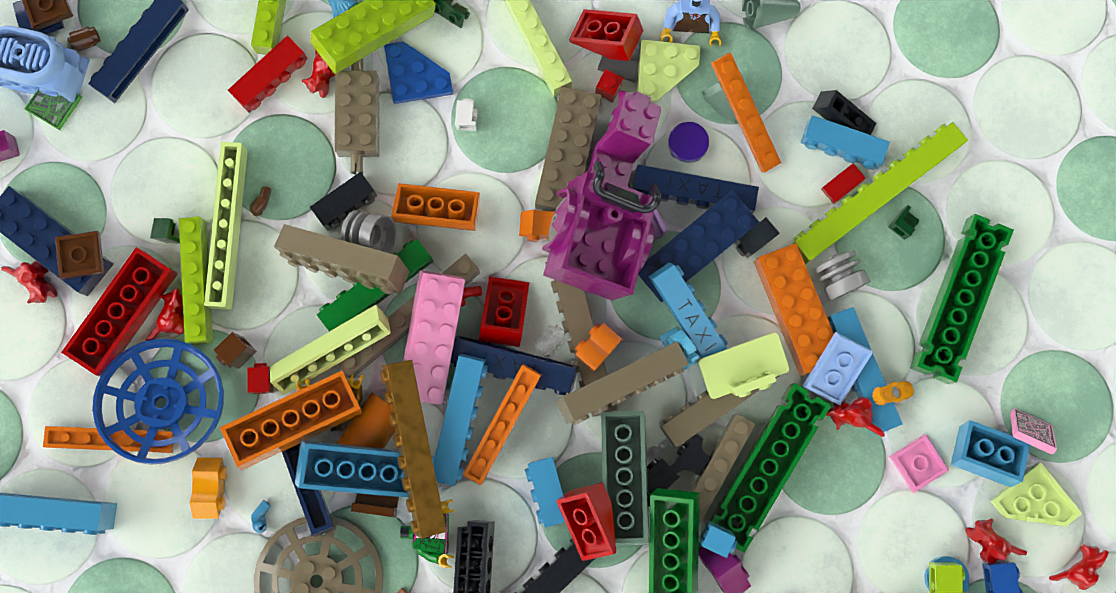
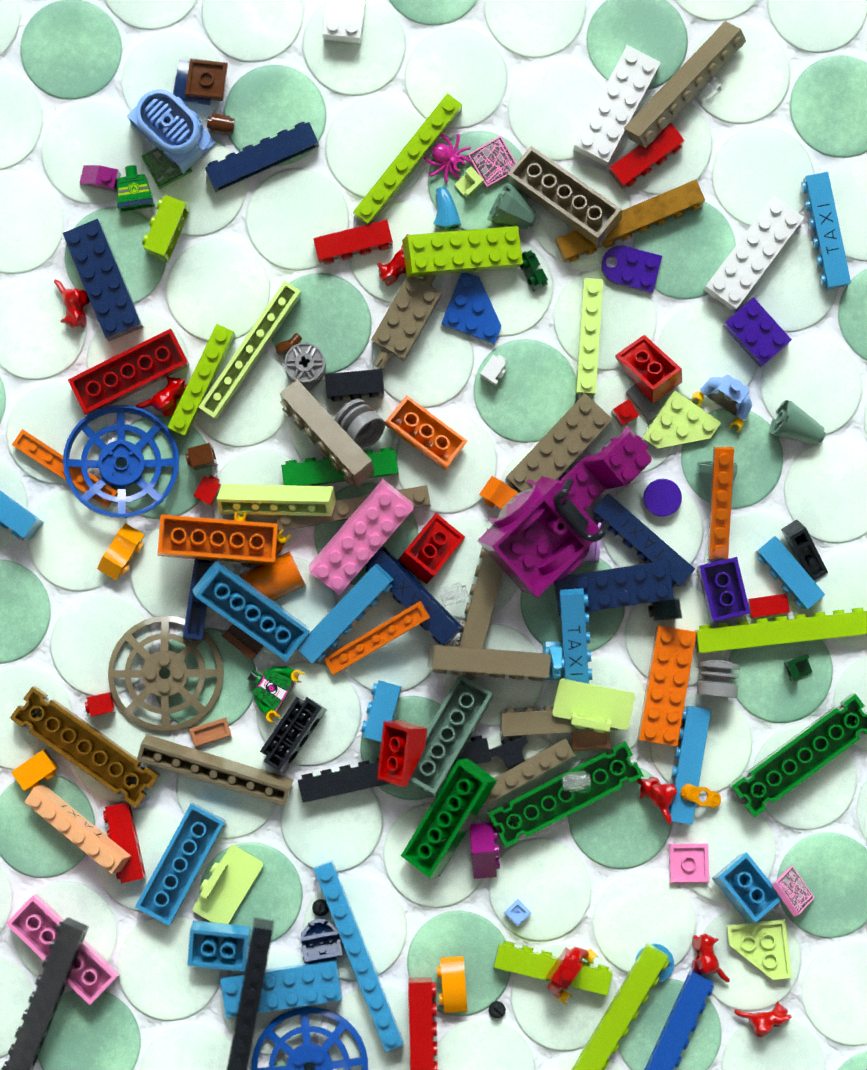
camera: 35 degrees right, 5 degrees up
reddish brown tile [55,231,104,279] -> none
dark green panel [150,218,180,243] -> none
dark azure arm [251,500,272,533] -> none
pearl gold brick [380,360,447,539] -> none
red arm [460,286,482,307] -> none
orange brick [575,322,622,372] -> none
dark azure brick [699,520,737,558] -> none
light blue tile [803,332,873,405] -> none
none -> green torso [117,165,156,212]
none -> lime brick [142,195,190,263]
none -> light grey wheel [284,342,326,386]
none -> clear brick [562,770,591,792]
none -> nougat tile [571,731,611,751]
none -> dark purple brick [697,557,750,622]

